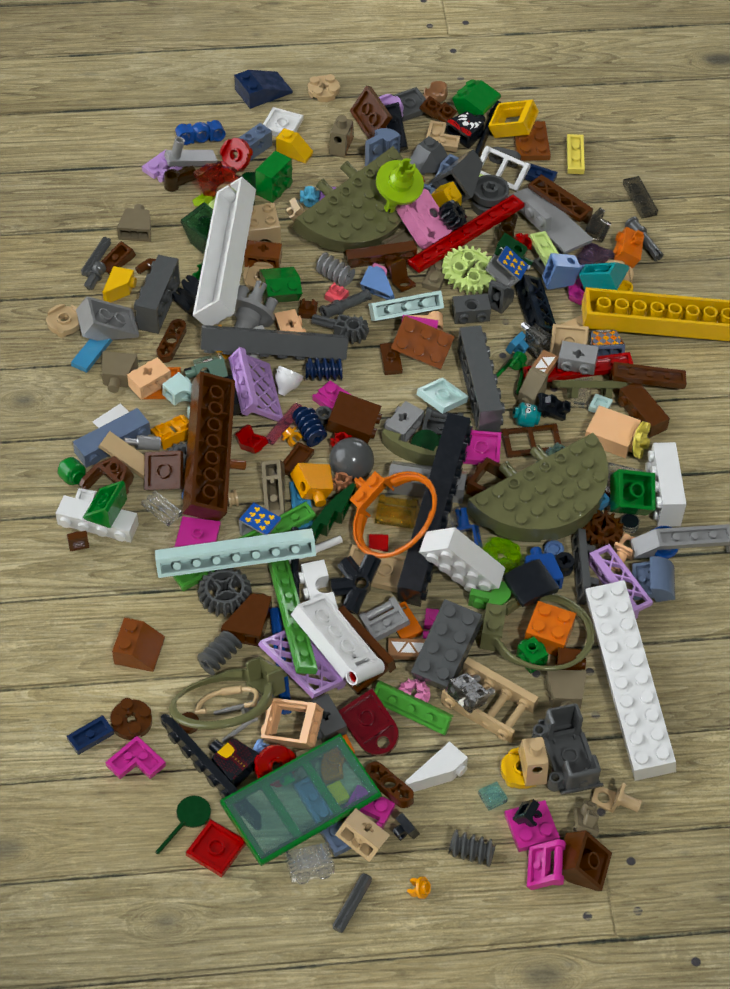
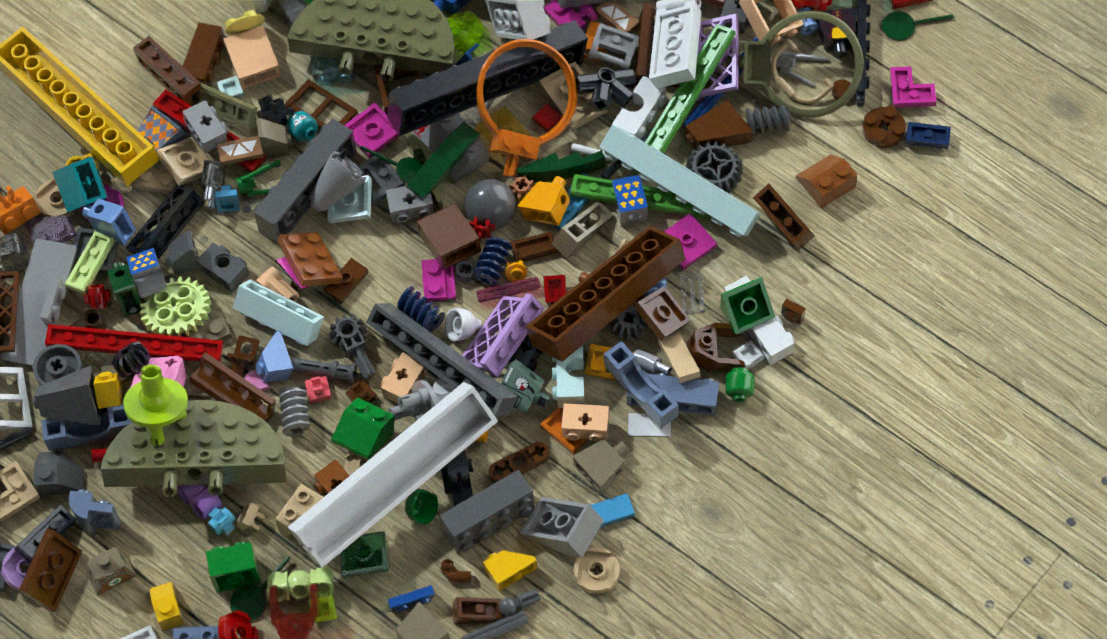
camera: 130 degrees left, 10 degrees up
none -> light grey cone [308,151,367,211]
none -> blue plate [388,585,435,613]
none -> dark green slope [406,121,480,200]
none -> sand blue arch [604,341,679,429]
none -> reddish brown brick [753,183,815,250]

